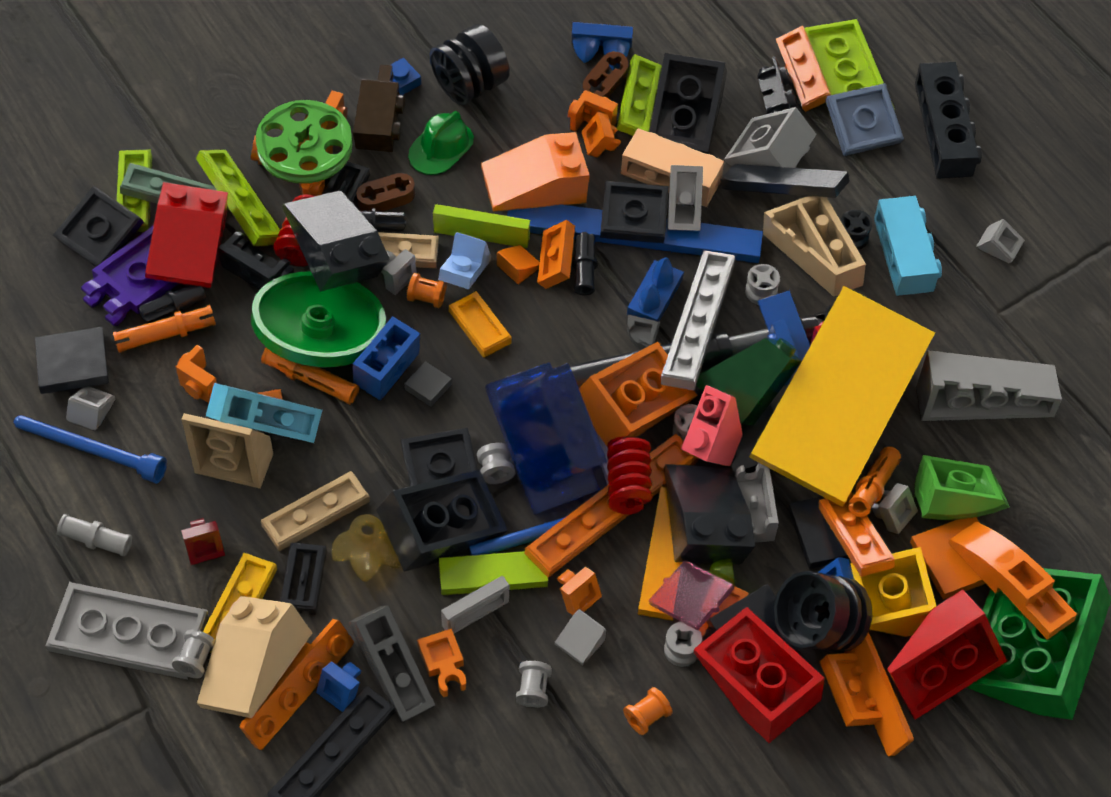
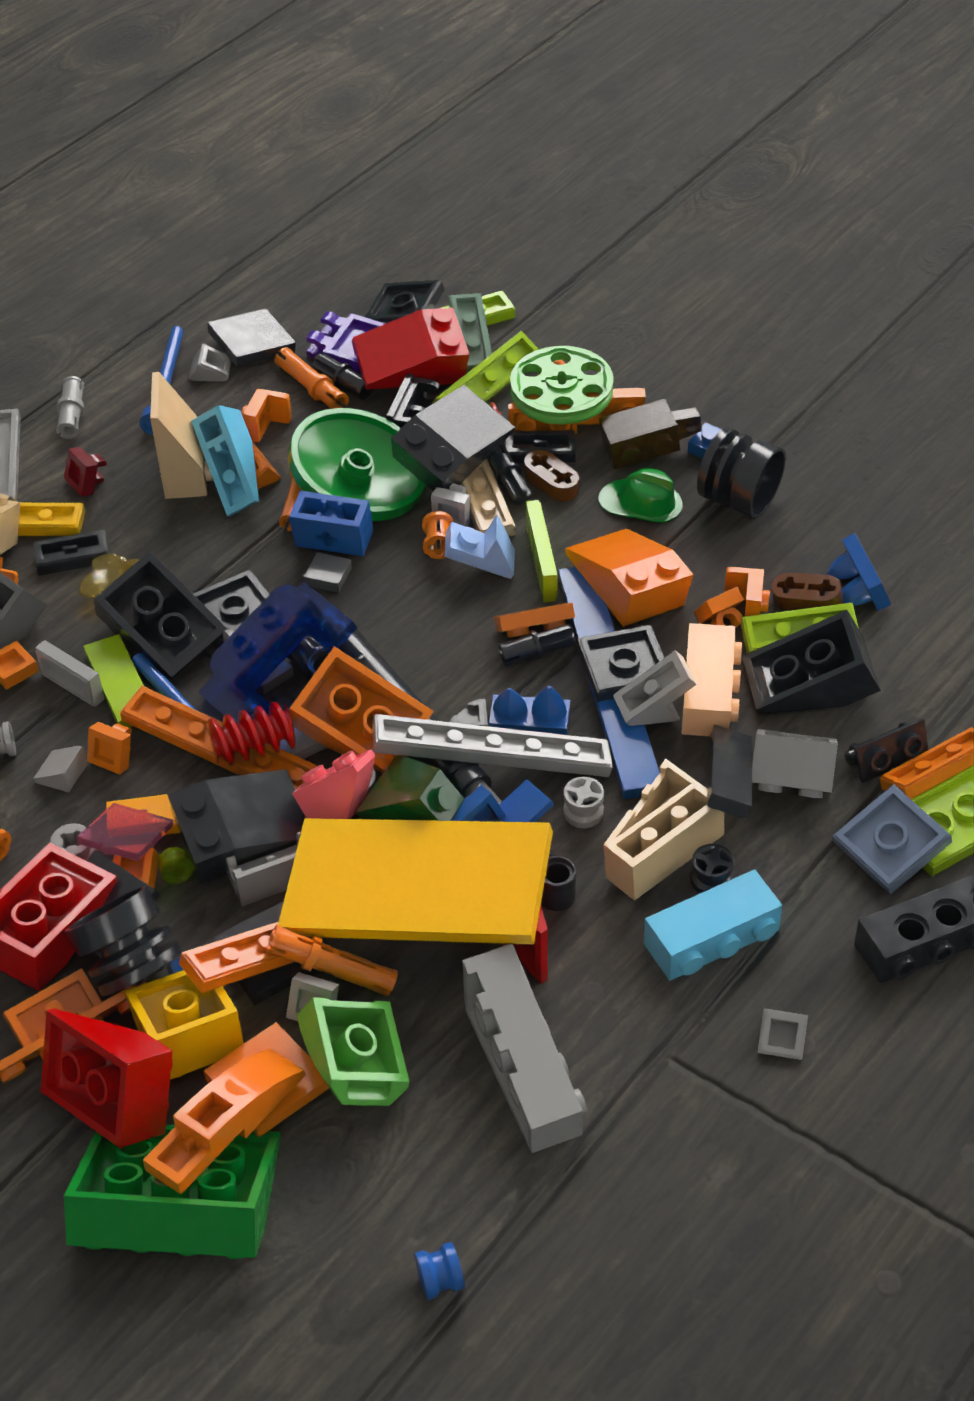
camera: 75 degrees right, 10 degrees down
tan tile [261,471,370,552] -> none
light orange tile [449,291,512,358] -> none
orange slope [497,245,540,285] -> none

